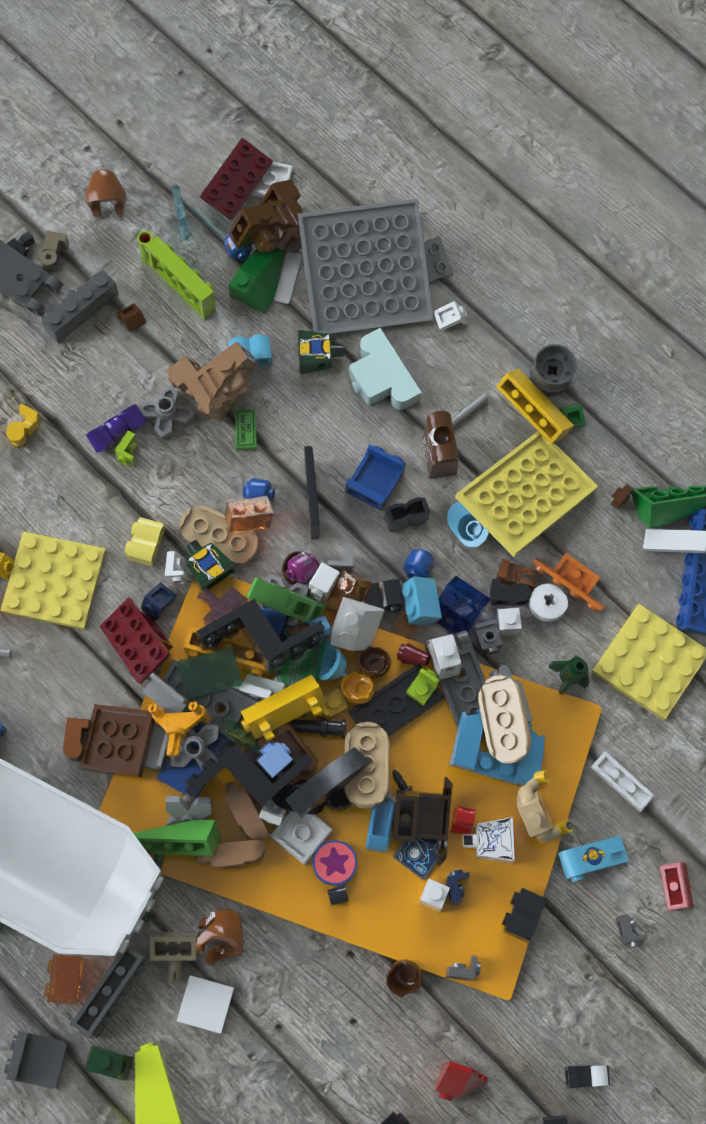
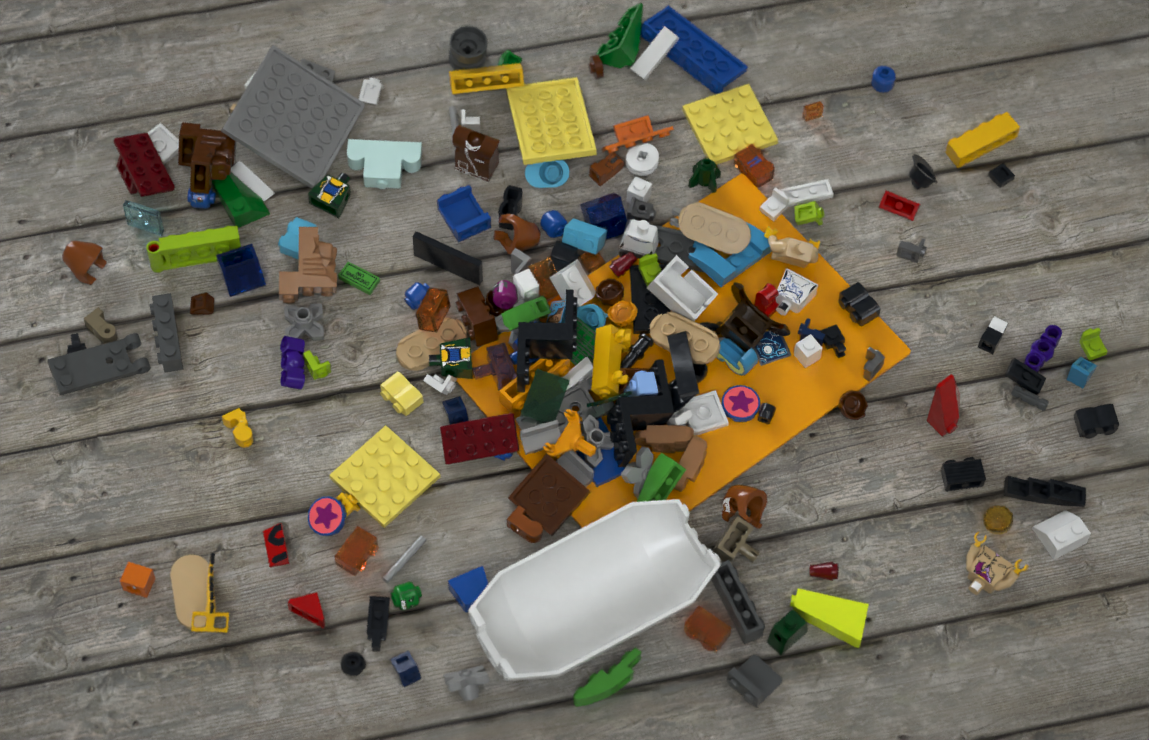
camera: 55 degrees left, 10 degrees down
white tile [177,975,234,1034] -> none
black leg [490,579,531,606] -> none
medium azure door [558,836,629,883] -> none
none -> clear blue slope [216,244,266,297]
none -> reddish brown wedge [455,286,498,347]
none -> white panel [461,110,480,133]
none -> dark orange piece [494,214,540,254]
none -> white piece [647,255,718,321]
none -> clear orange brick [734,144,775,188]
none -> white bracket [759,188,789,221]
none -> lime bracket [794,201,824,226]
none -> dark red cone [809,561,839,581]
none -> black plate [820,324,846,358]

